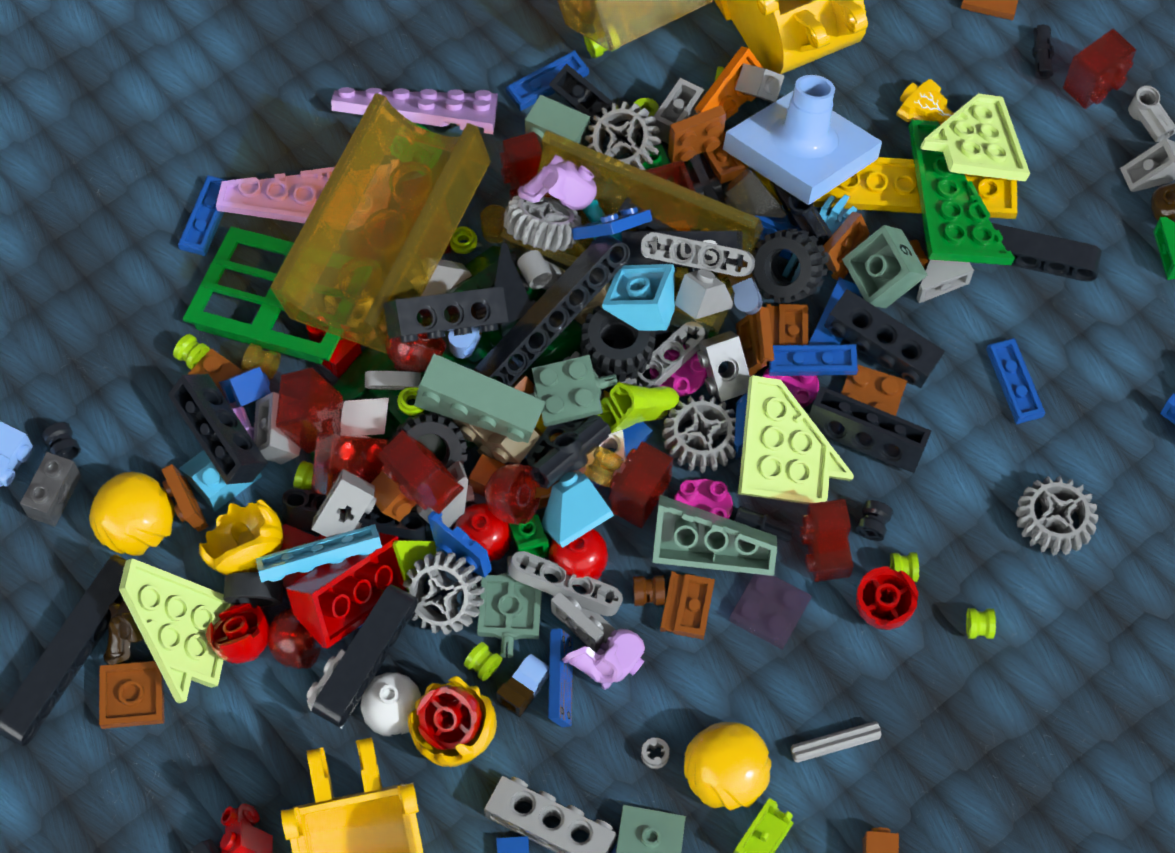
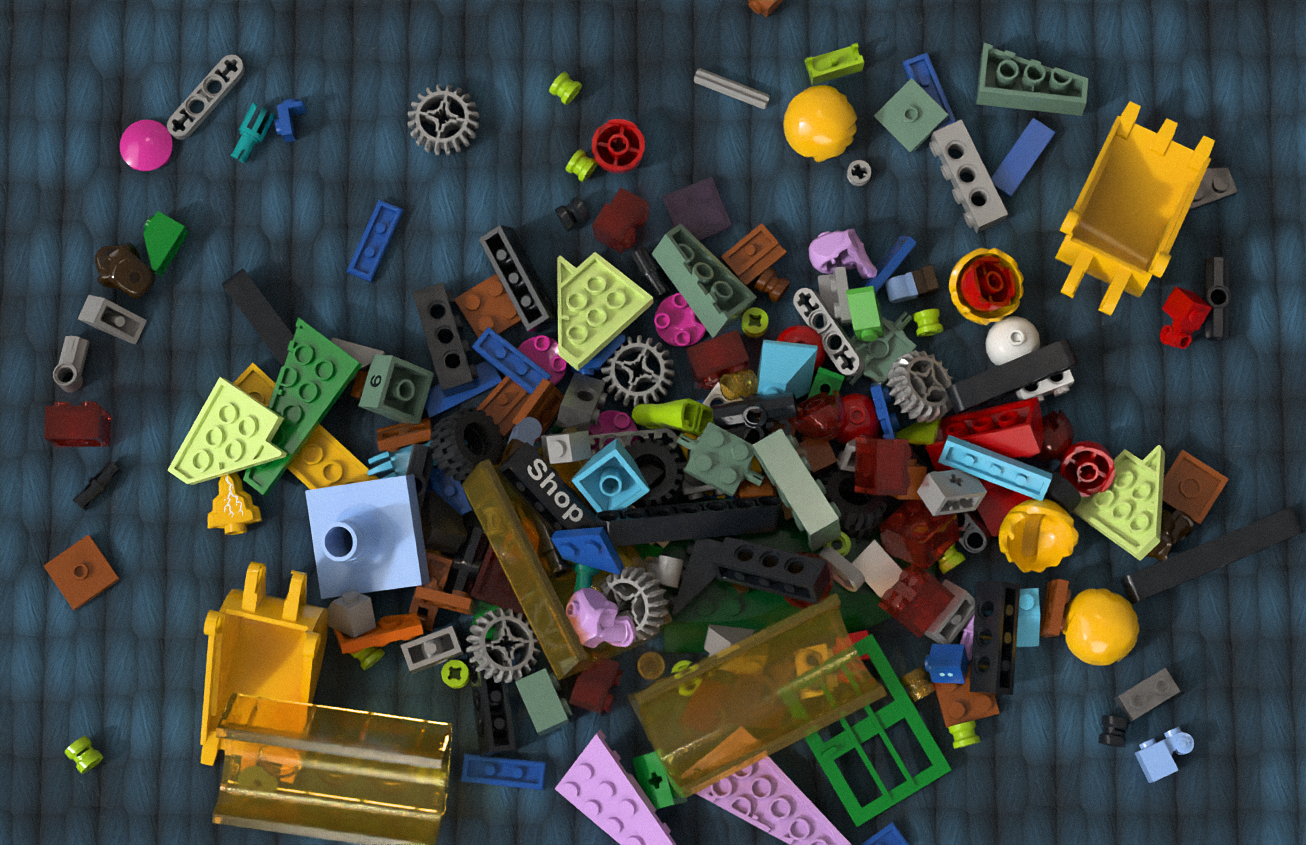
camera: 135 degrees left, 15 degrees up
light grey beam [641,232,755,276] -> none
none -> lime wheel [741,307,769,338]
none -> bright green slope [846,286,885,341]

